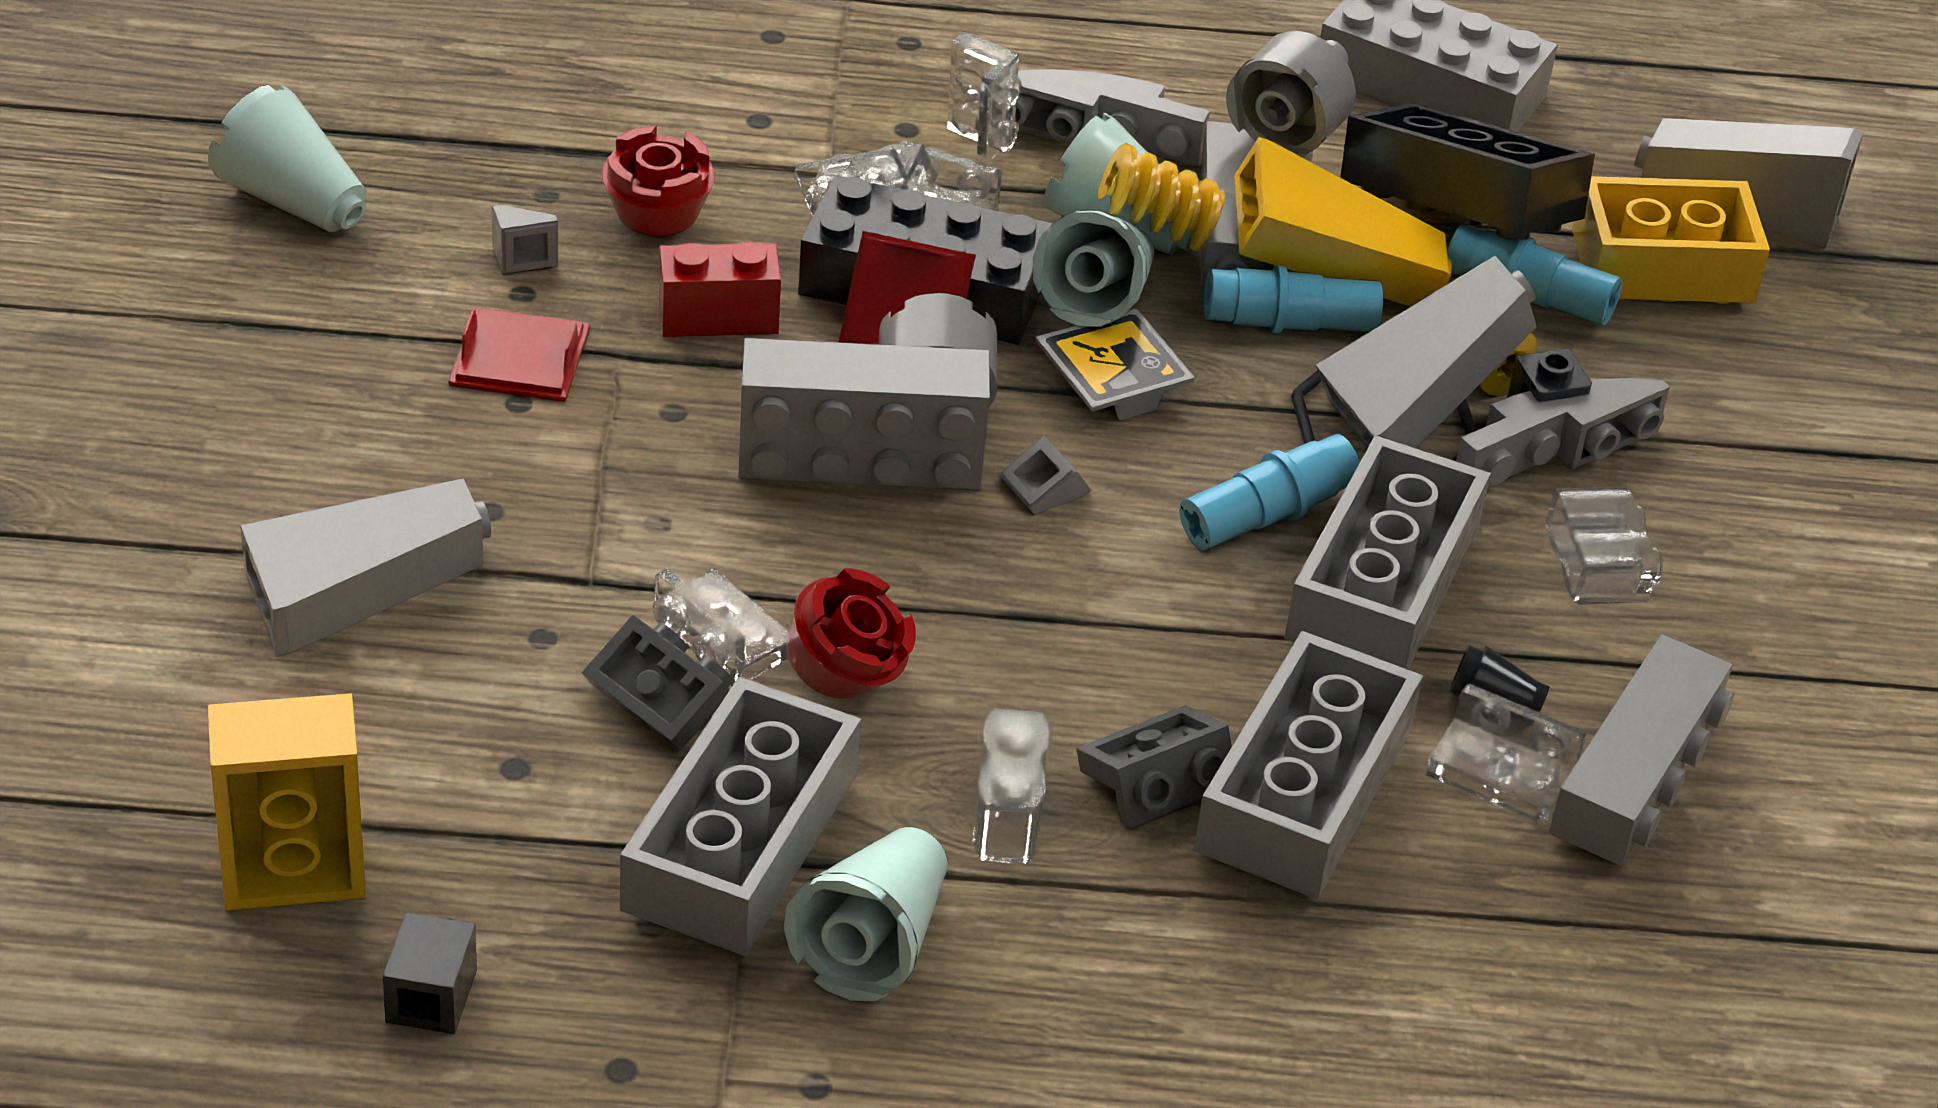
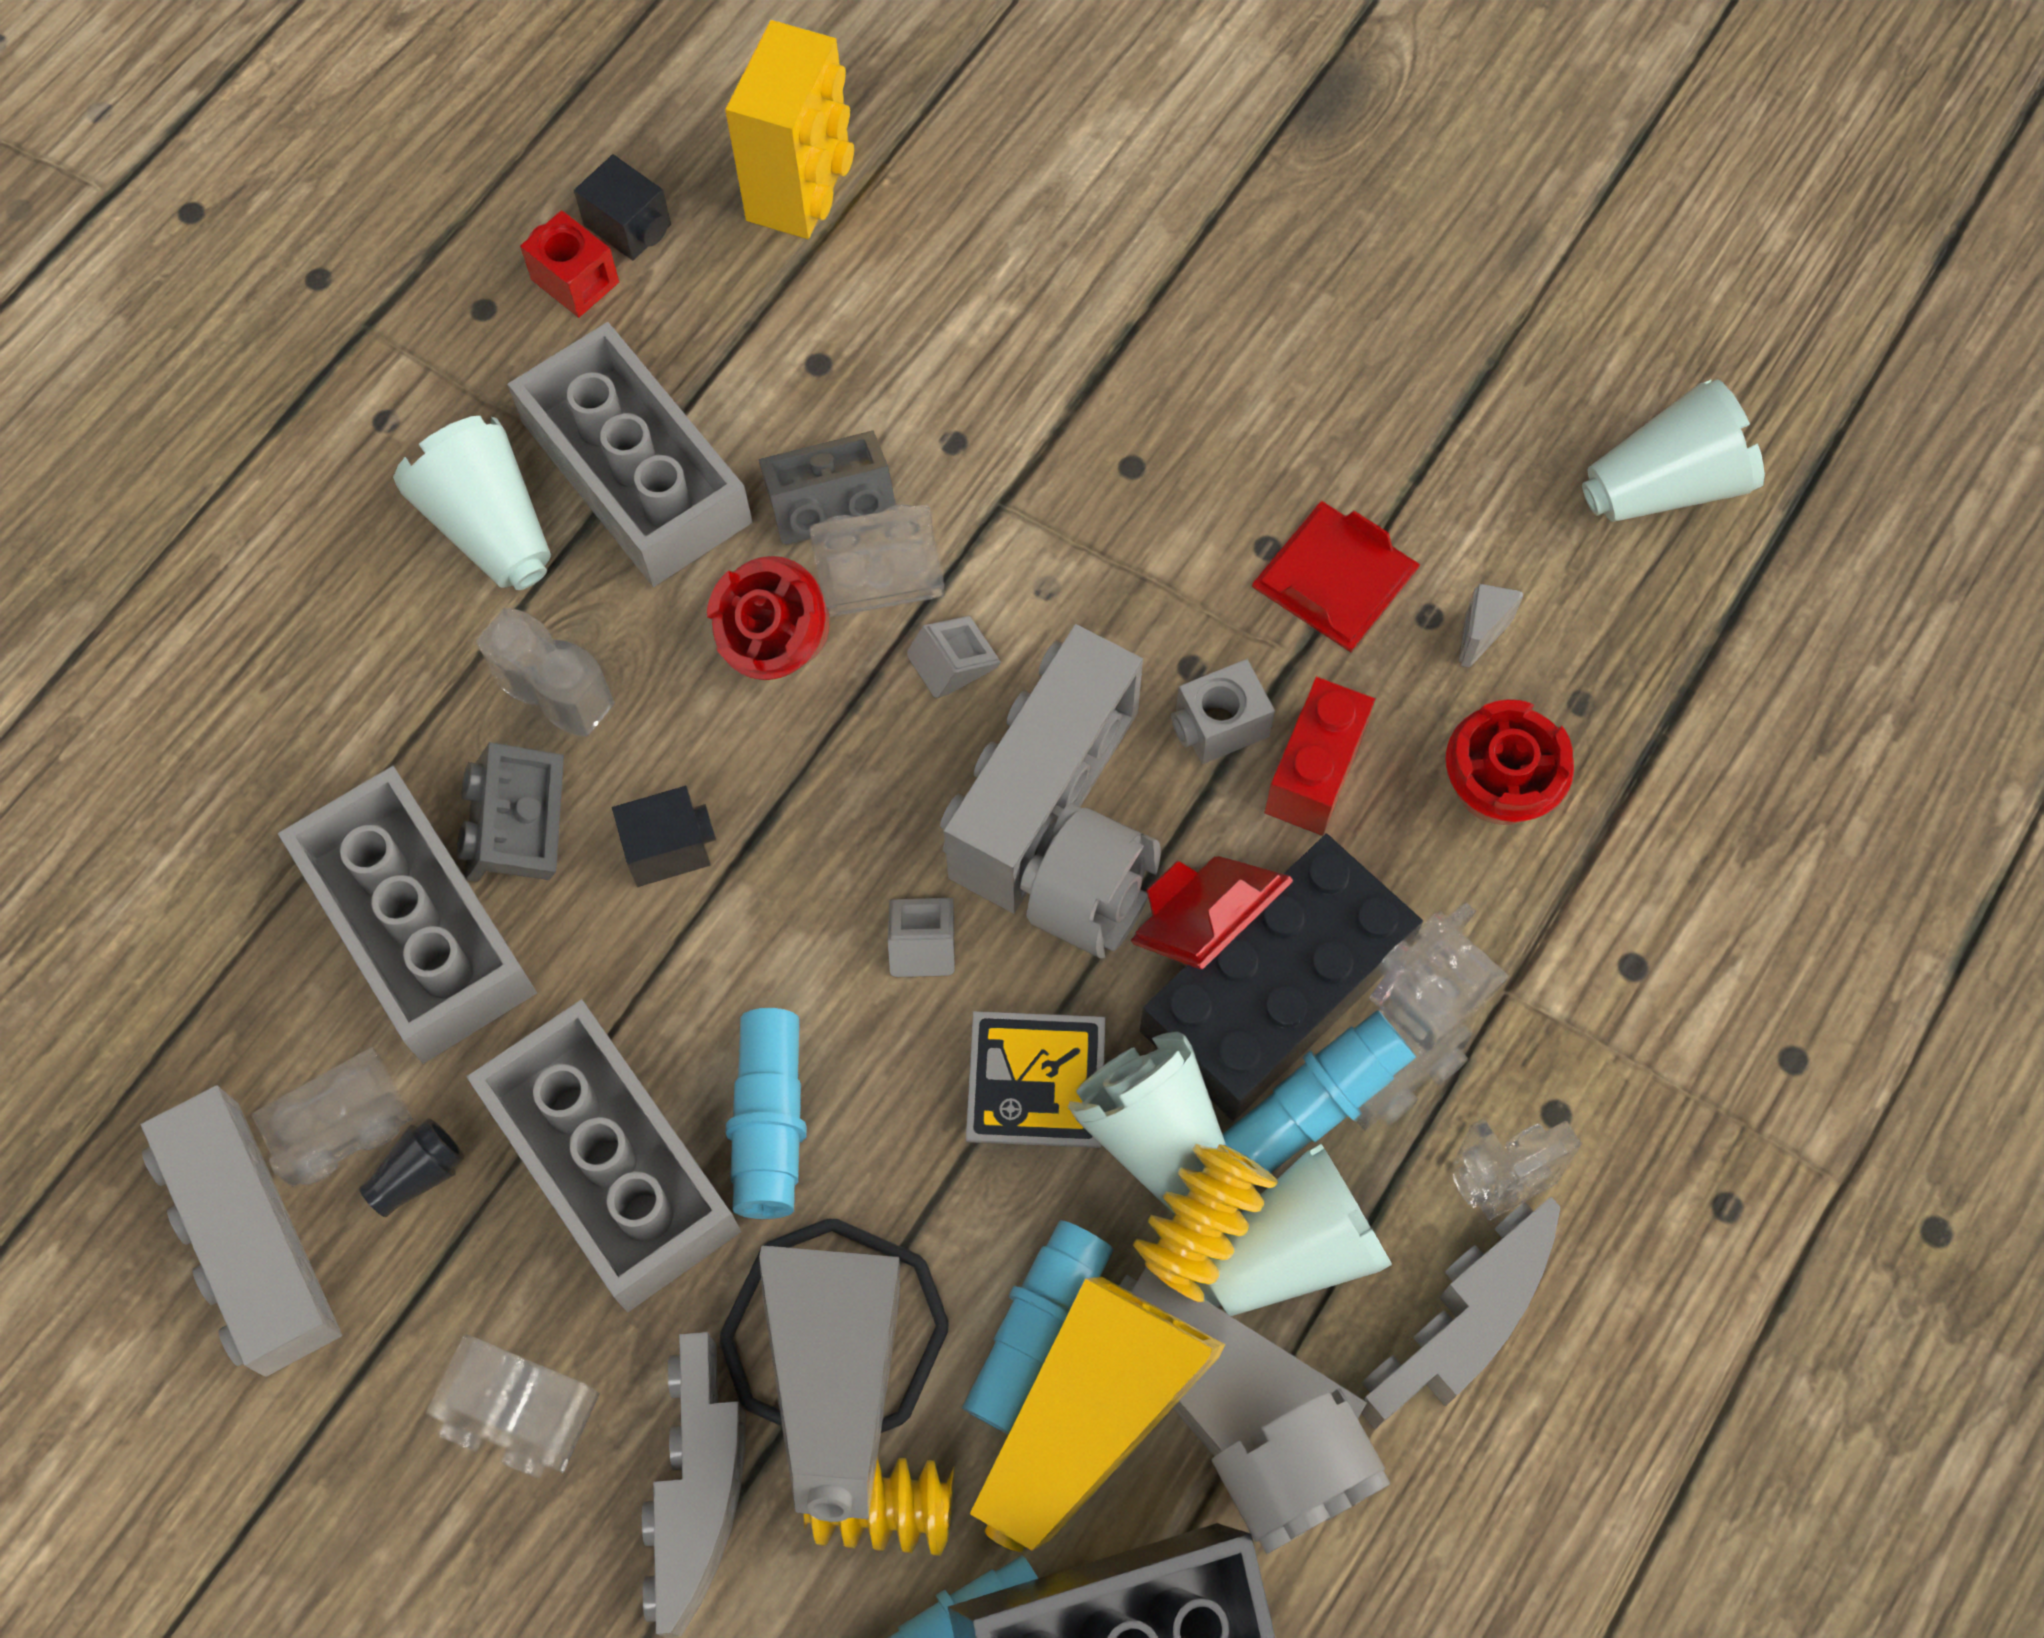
camera: 125 degrees right, 25 degrees up
slope [240,478,491,656] -> none
black bracket [1507,348,1592,402] -> none
none -> red brick [520,210,619,318]
none -> black brick [611,785,716,887]
none -> light grey slope [907,616,1001,698]
none -> light grey brick [1171,659,1275,764]
none -> medium azure piece [1222,1010,1417,1173]

